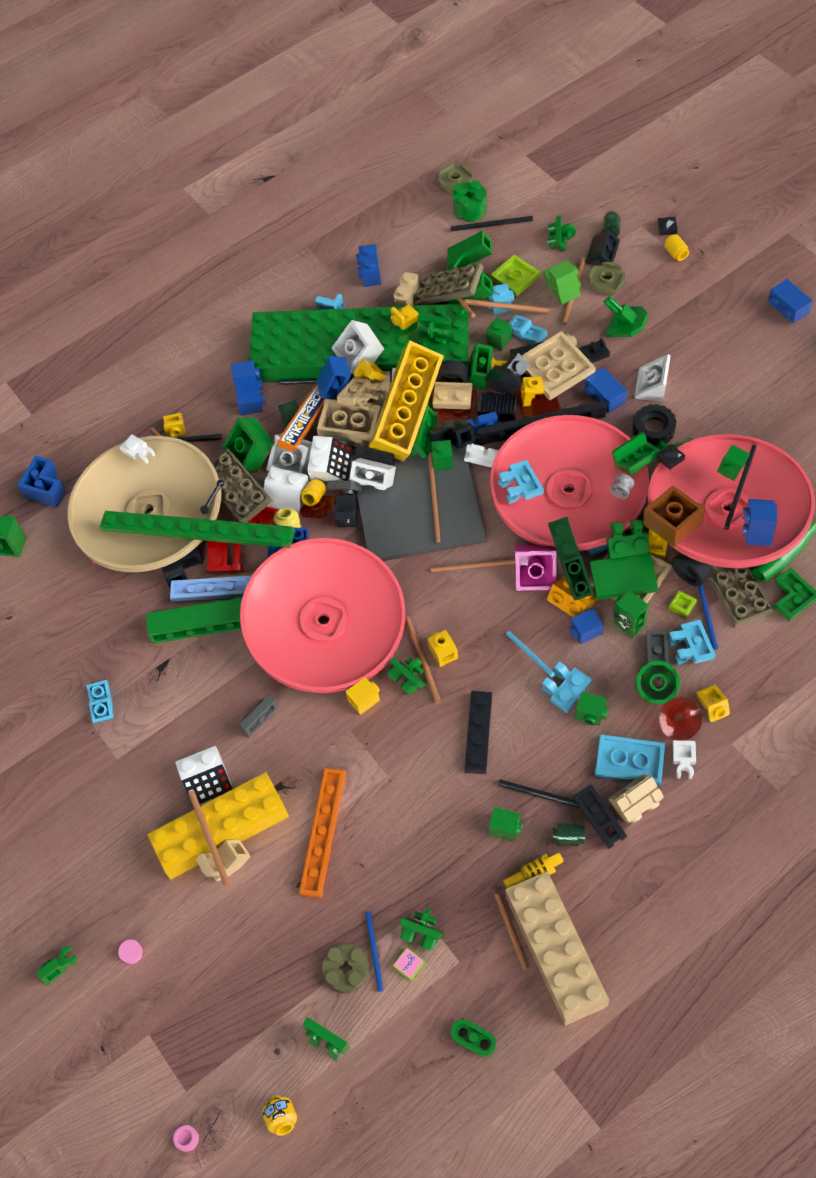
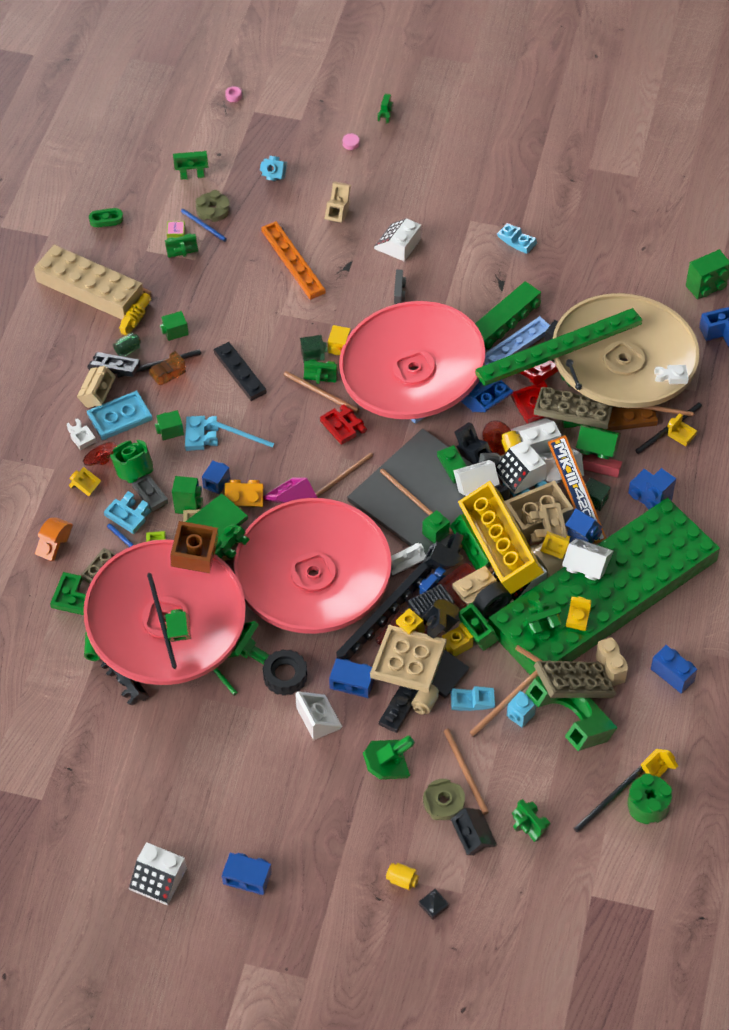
camera: 135 degrees right, 5 degrees down
yellow brick [147,772,289,880] -> none
nougat axle [188,790,230,887] -> none
yellow head [262,1095,297,1136] -> none
light yellow head [274,508,301,528] -> none
medium azure bracket [315,293,345,310] -> none
yellow brick [427,630,458,667] -> none
olive plate [438,164,472,195] -> none
green brick [486,317,512,351] -> none
lime plate [490,254,541,297] -> none
medium azure plate [498,460,544,504] -> none
bright green brick [543,259,581,305] -> none
dark green slope [547,517,594,601] -> none
clear green brick [602,211,621,237] -> none
light grey wheel [610,474,635,499] -> none
green bracket [612,432,660,475] -> none
black tile [656,444,685,470] -> none
blue brick [742,499,777,546] -> none
none -> orange brick [35,517,73,561]
none -> clear orange leg [149,351,186,385]
none -> medium azure brick [260,156,287,181]
none -> clear green brick [300,335,328,363]
none -> red plate [320,404,367,445]
none -> green plate [437,445,467,484]
none -> yellow bracket [640,749,678,777]

